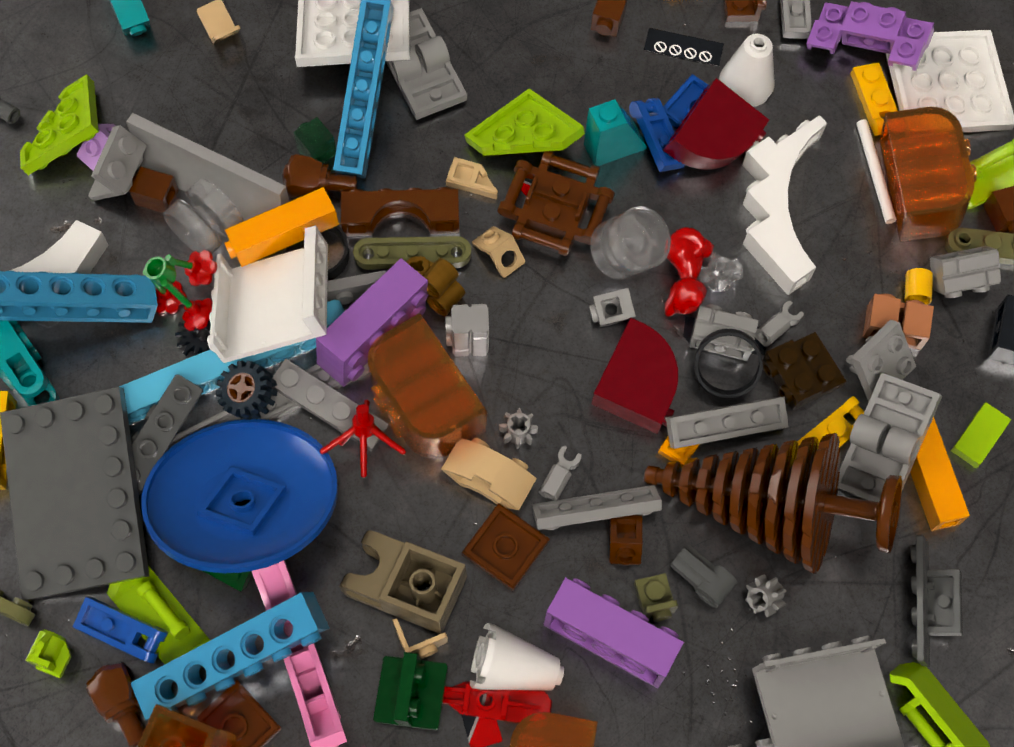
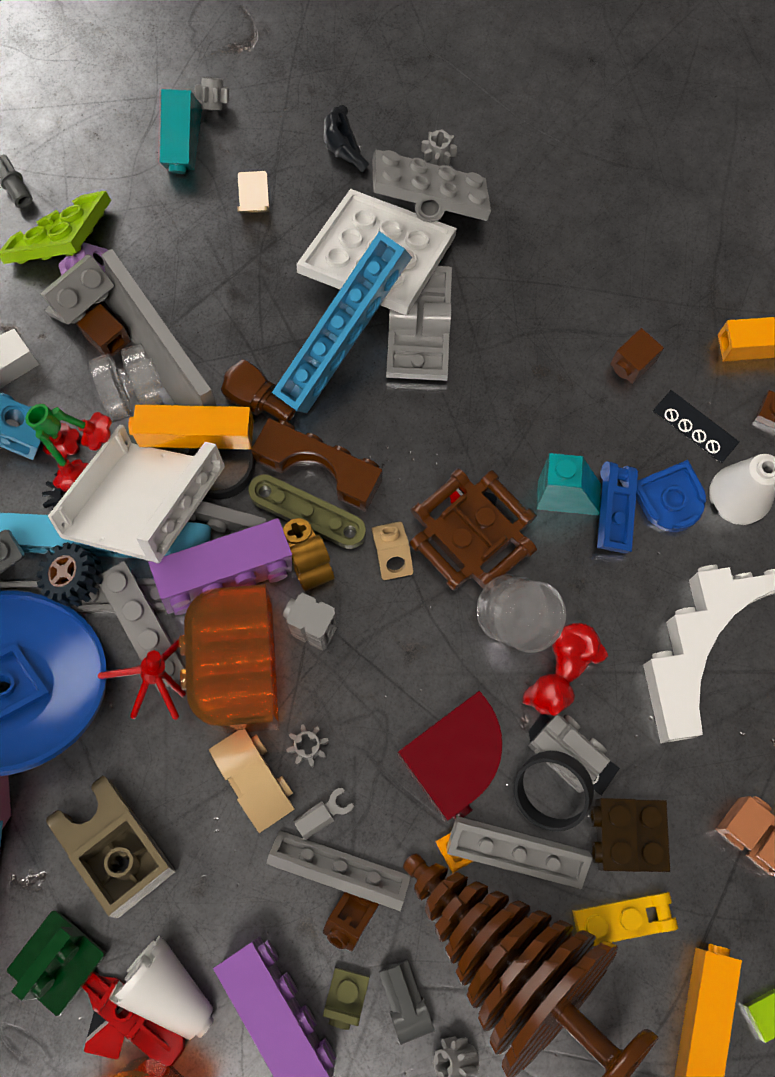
camera: 30 degrees right, 5 degrees up
clear green brick [293,117,336,163] -> none
tan bracket [392,618,448,659] -> none
tan tile [446,157,498,199] -> none
reddish brown tile [462,503,550,592] -> none
lime plate [464,88,585,156] -> none
light grey brick [589,288,636,328] -> none
dark red brick [663,78,769,170] -> none
clear piece [697,252,743,292] -> none
light grey bar [755,301,804,346] -> none
light grey plate [838,373,942,502] -> none
light grey plate [846,319,916,402] -> none

